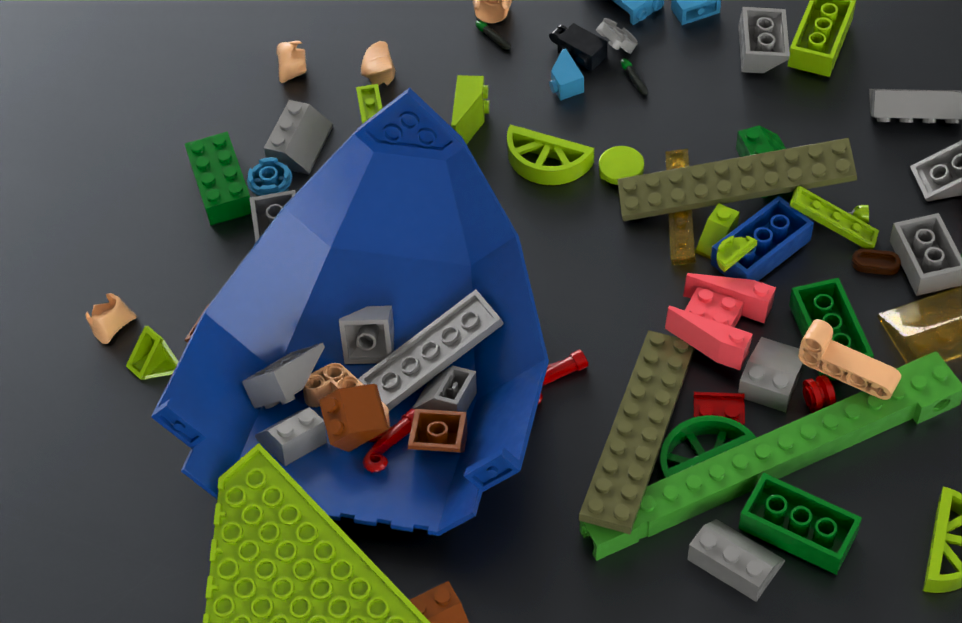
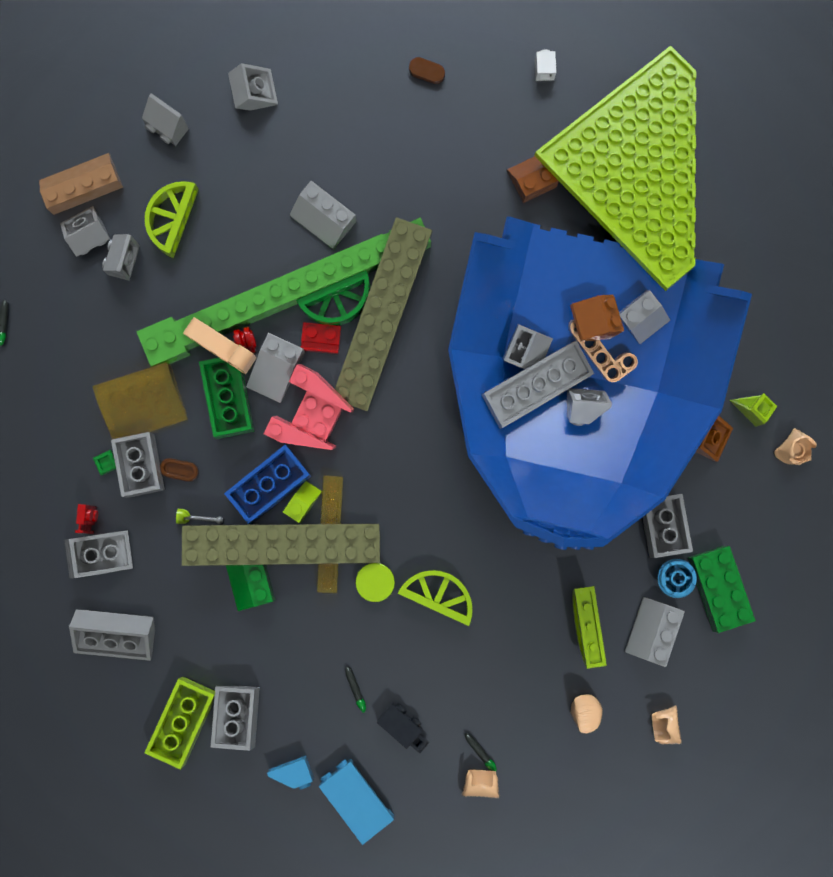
camera: 175 degrees right, 30 degrees up
light grey slope [242,342,325,409] -> none
red plant [363,409,415,472] -> none
dark orange slope [408,409,468,453] -> none
lime slope [451,75,490,145] -> none
red plant [538,349,589,404] -> none
dark azure slope [549,49,584,101] -> none
light grey plate [596,18,638,54] -> none
lime tile [716,236,757,272] -> none
green brick [738,472,862,575] -> none
lime tile [789,185,879,249] -> none

